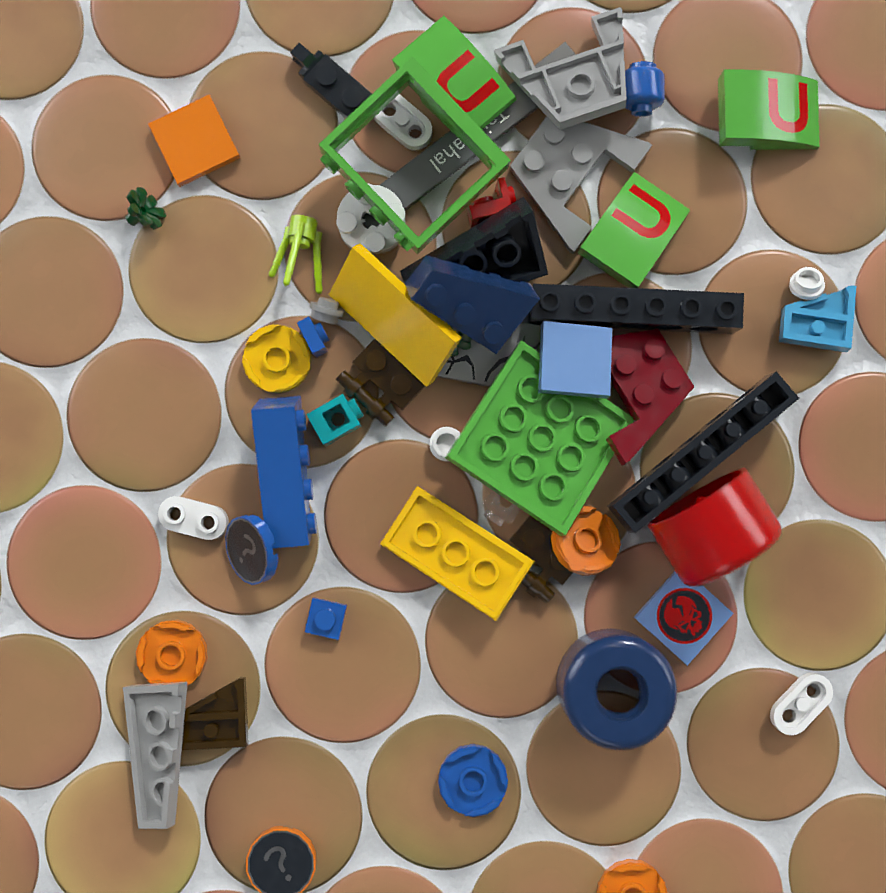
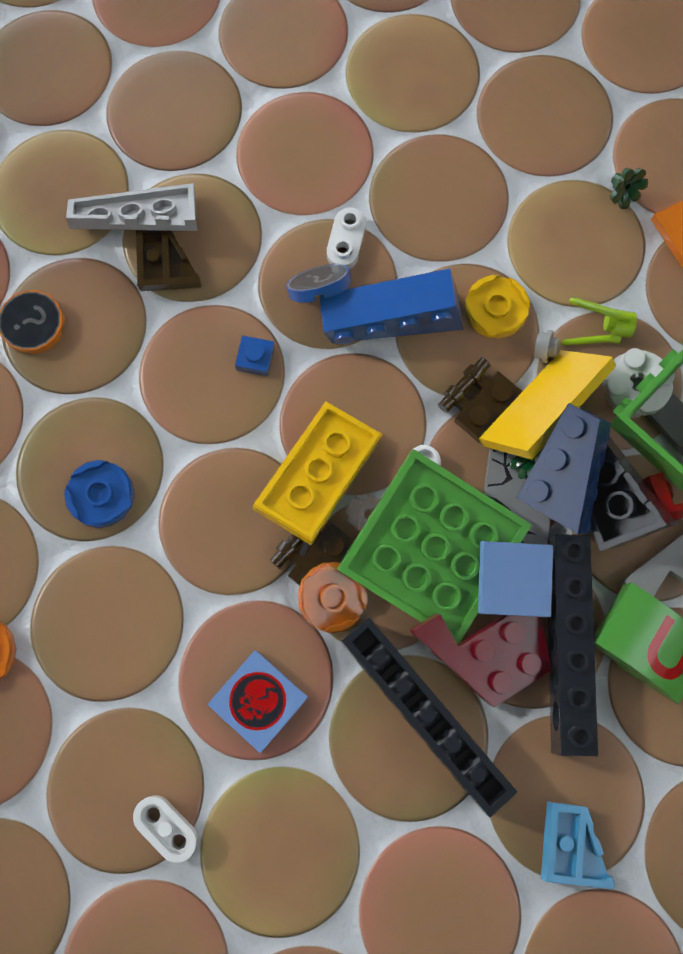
camera: 90 degrees right, 10 degrees down
orange tile [136,620,208,685] -> none
blue plate [297,316,329,358] -> none
teal brick [306,394,364,447] -> none
dark blue piece [556,629,677,751] -> none
red piece [647,467,782,587] -> none
white plate [789,267,825,300] -> none

